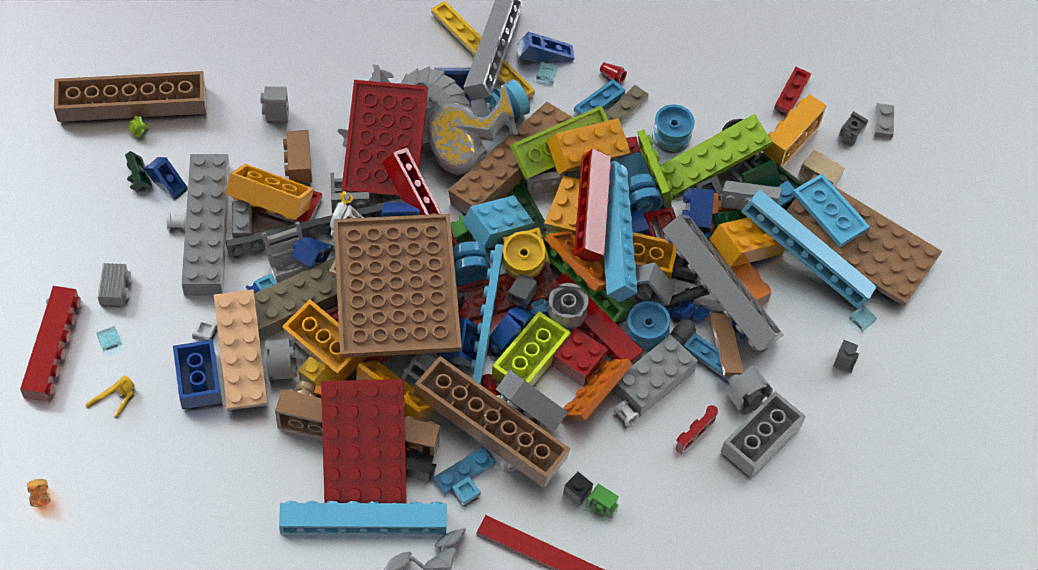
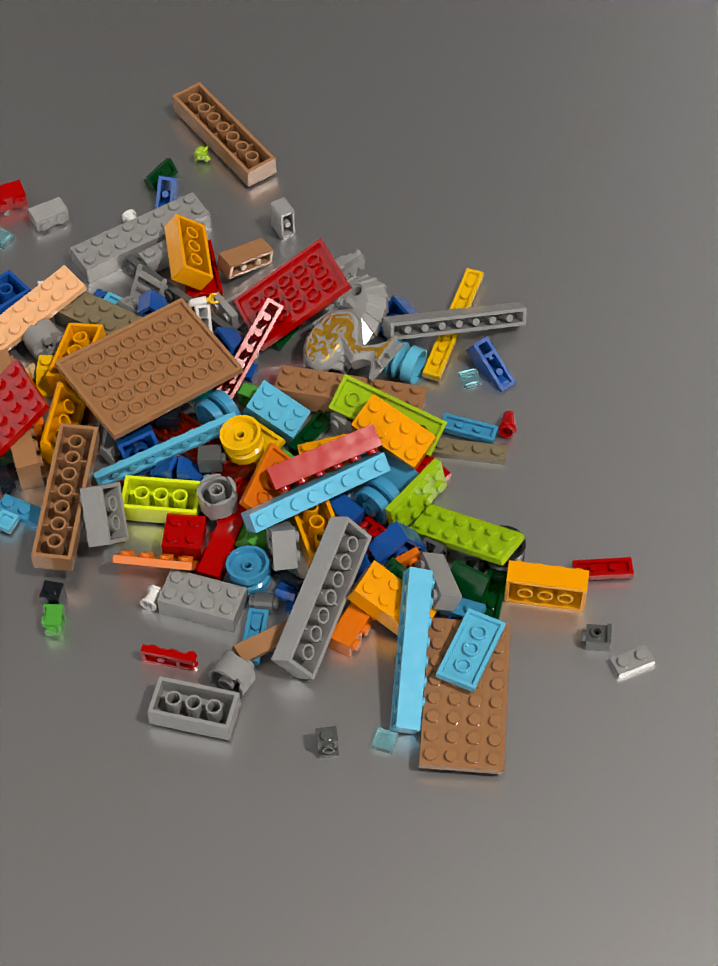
camera: 65 degrees right, 5 degrees down
dark azure wheel [652,104,695,152] -> none
tan brick [799,150,845,186] -> none

